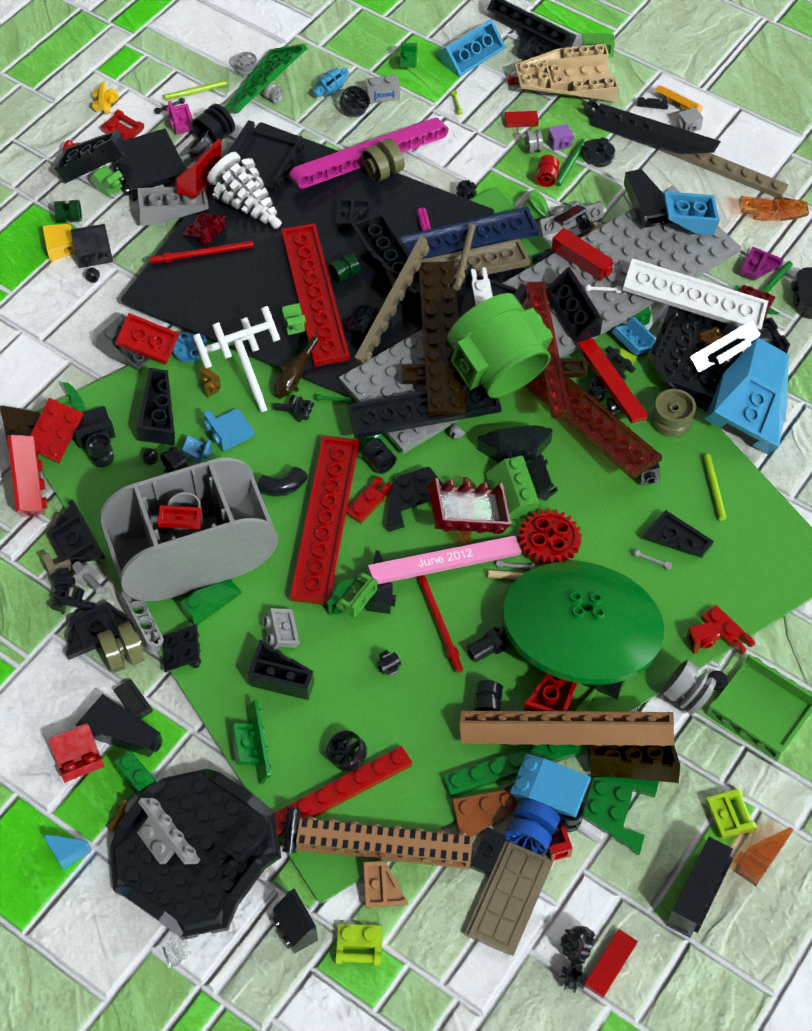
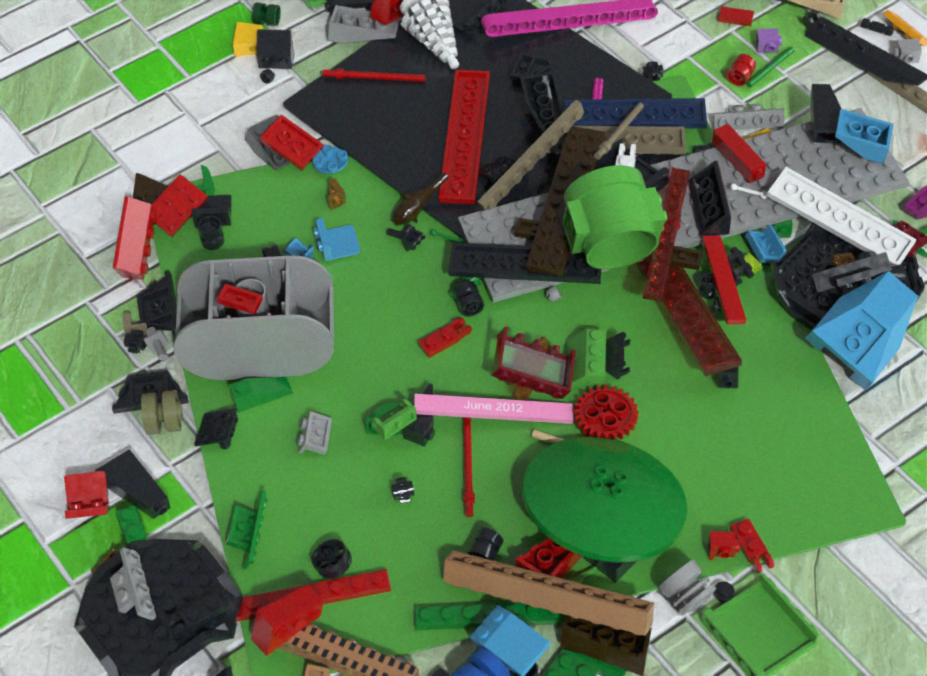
camera: 20 degrees right, 5 degrees down
dark azure slope [44,835,91,870] -> none
black arm [50,588,96,615] -> none
pearl dark grey tile [113,679,153,719] -> none
light grey beam [120,589,164,652] -> none
black wedge [137,368,175,446] -> none
black hinge [143,448,158,465] -> none
dark red hinge [181,213,226,246] -> none
white piece [193,306,280,412] -> none
black wedge [248,639,314,700] -> none
black cylinder [257,467,308,497] -> none
bright green brick [281,303,306,335] -> none
black pin [282,807,301,853] -> none
red plate [290,436,360,605] -> none
dark green wheel [328,252,361,284] -> none
olive wheel [361,138,405,183] -> none
black wing [386,466,460,532] -> none
dark orange wing [451,789,517,836] -> none
black piece [466,626,511,663] -> none
black wedge [477,425,553,463] -> none
light grey hinge [496,560,537,570] -> none
bright green piece [522,190,549,220] -> none
light grey wheel [525,129,543,154] -> none
black piece [553,205,595,237] -> none
black plate [582,137,615,167] -> none
light grey hinge [633,549,672,570] -> none
black wing [643,510,714,558] -> none
olive wheel [652,389,696,437] -> none
lime bar [703,454,727,521] -> none
none -> red wedge [251,585,324,656]

